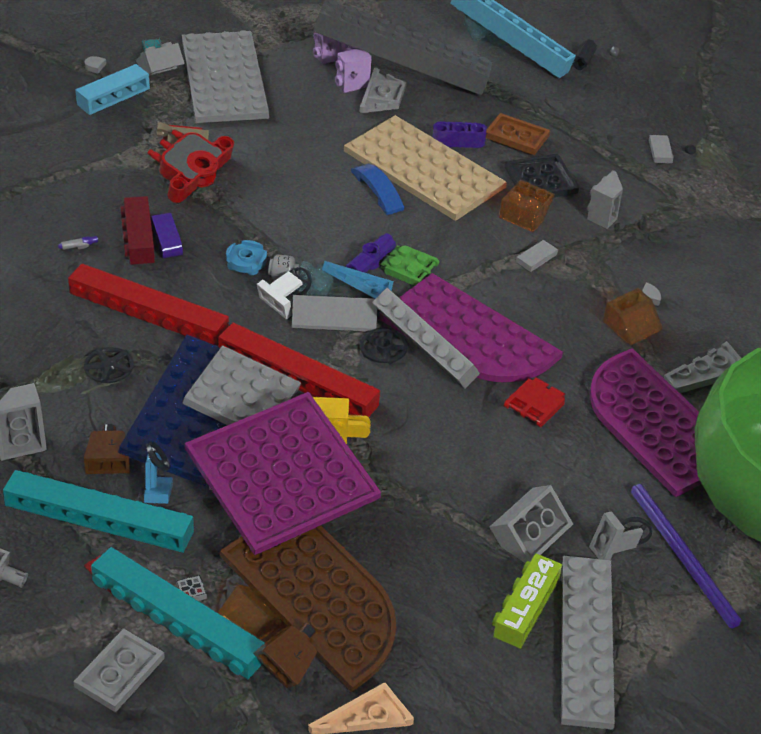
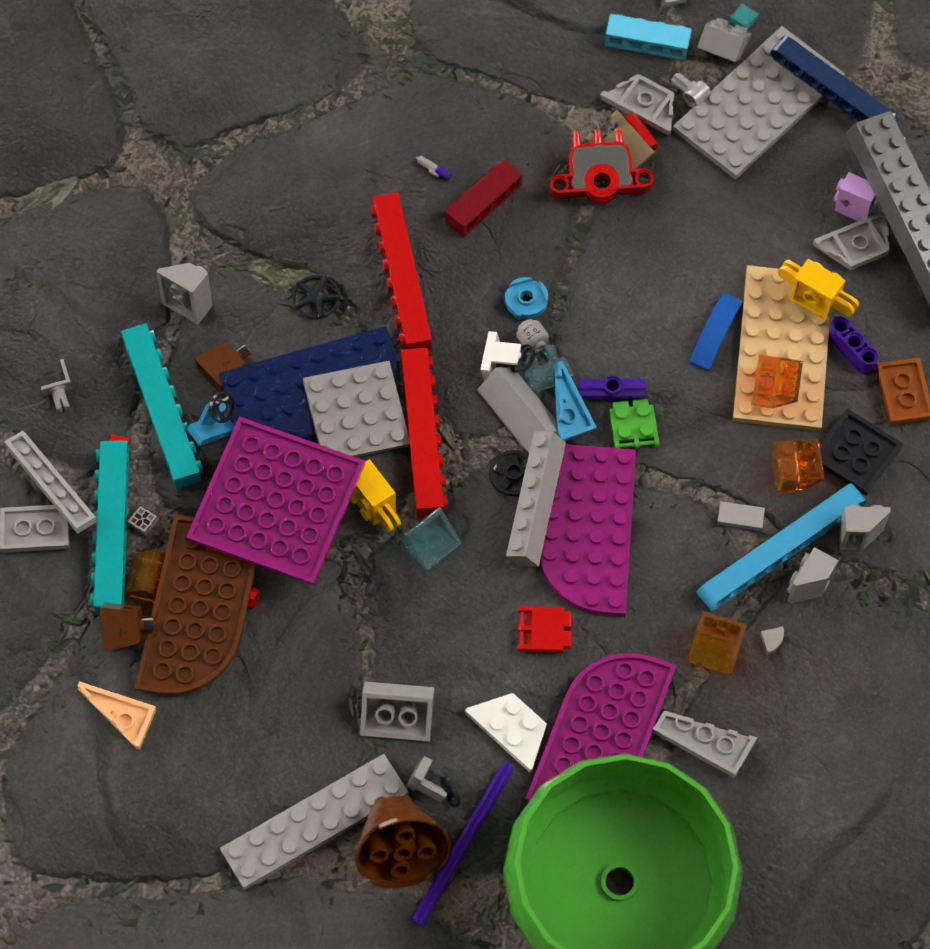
camera: 55 degrees right, 20 degrees up
dark purple beam [150,213,183,259] -> none
lime brick [492,553,562,649] -> none
none -> light grey plate [4,431,97,534]
none -> reddish brown cone [355,795,451,888]
none -> clear light blue slope [405,507,462,570]
none -> white wing [465,693,547,772]
none -> light grey wing [600,74,674,136]
none -> light grey axle [671,73,711,108]
none -> dark azure beam [696,484,867,611]
none -> clear orange slope [751,354,803,409]
none -> dark blue beam [770,36,898,123]
none -> yellow brick [778,259,859,320]
none -> light grey slope [786,547,839,603]

